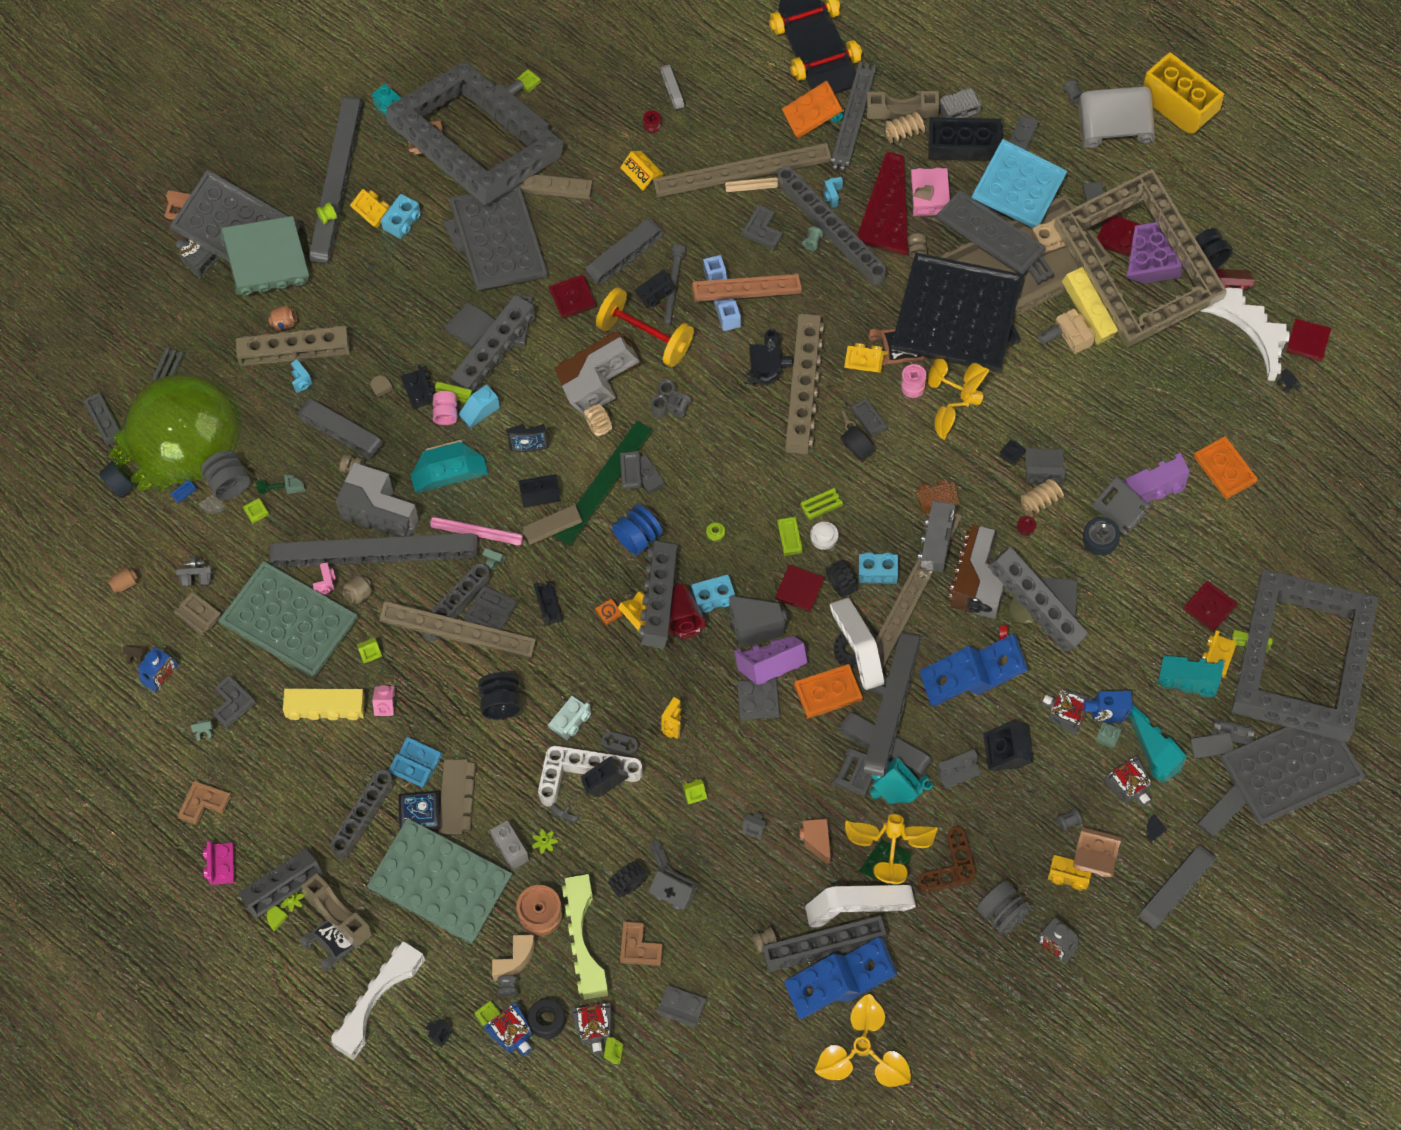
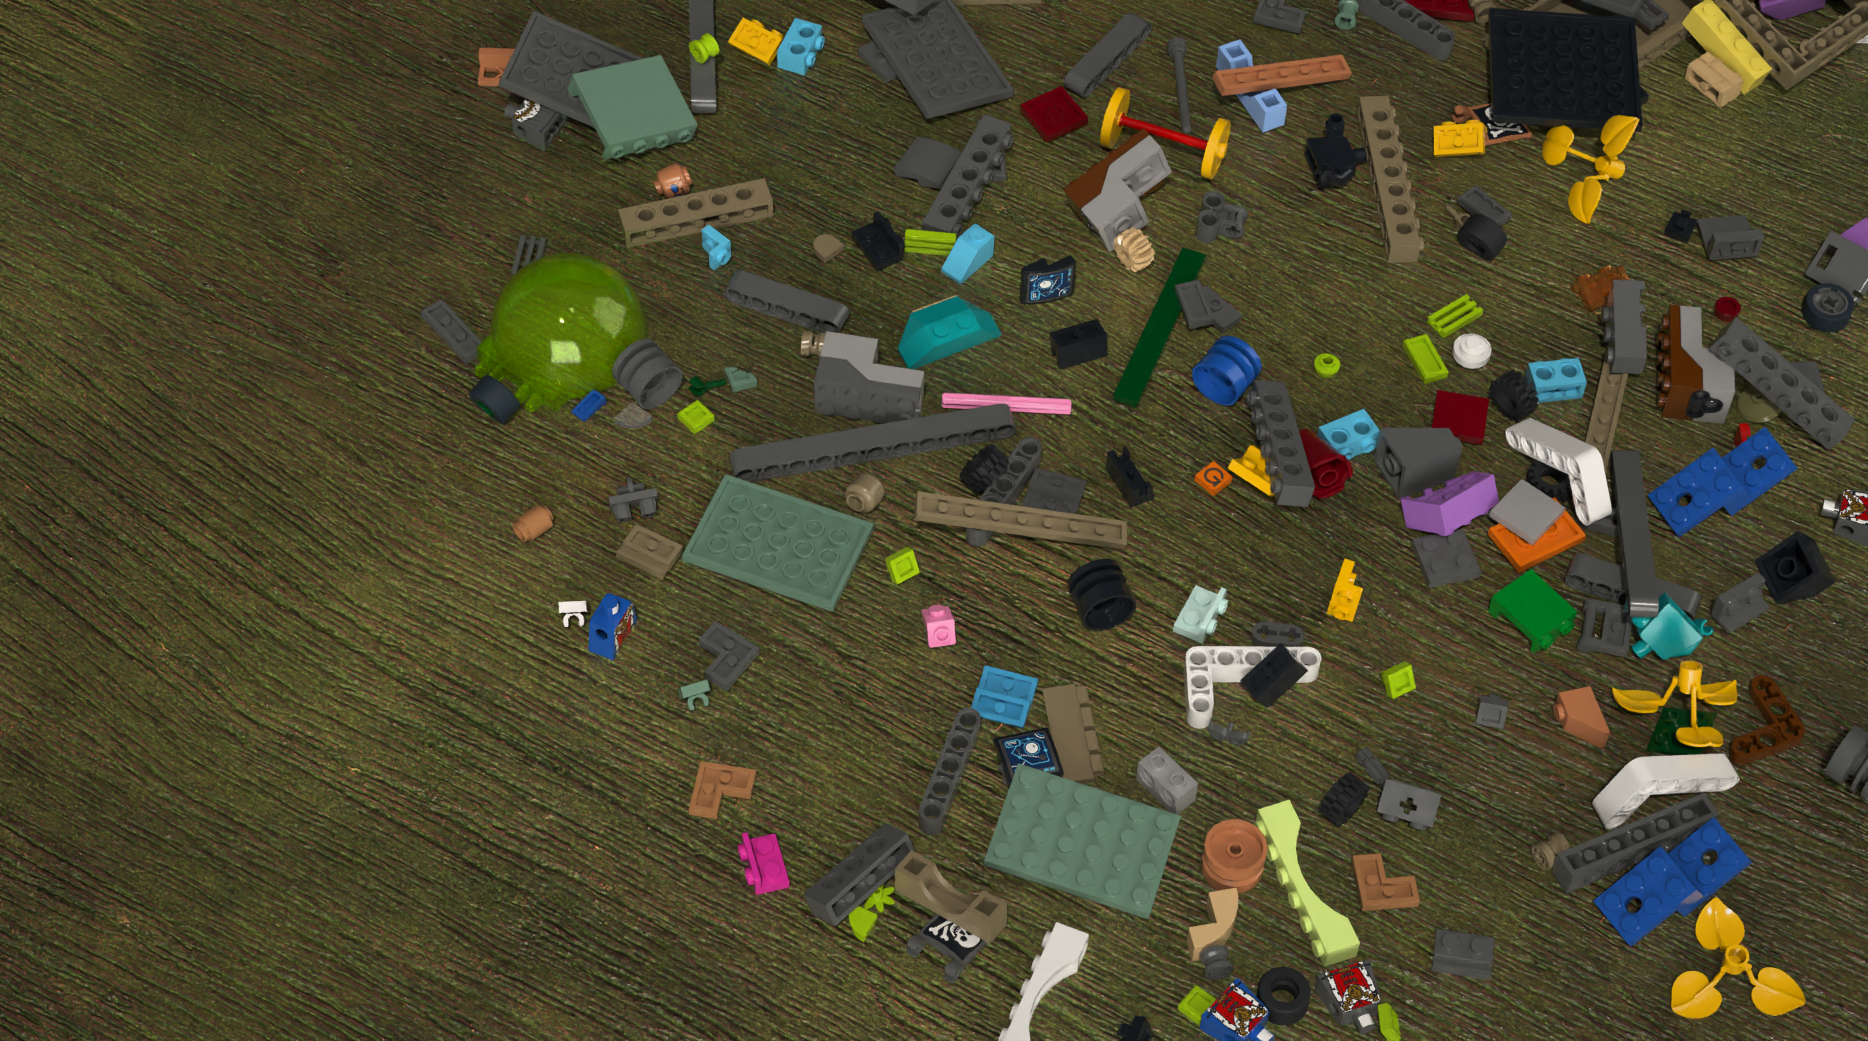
camera: 15 degrees left, 10 degrees down
light yellow brick [283,689,365,720] -> none
bright pink bracket [313,563,336,595] -> none
bright pink wheel [433,391,457,425] -> none
sand green tile [482,548,506,570] -> none
dark tan tile [523,505,582,545] -> none
lime plant [532,829,558,854] -> none
black bracket [634,269,677,309] -> none
bright pink wheel [901,364,926,398] -> none
tan piece [1020,479,1064,517] -> none
dark grey pin [1037,325,1062,345] -> none
none -> black tyre [959,444,1009,493]
none -> green panel [1488,569,1577,654]
none -> light grey tile [1489,479,1565,545]

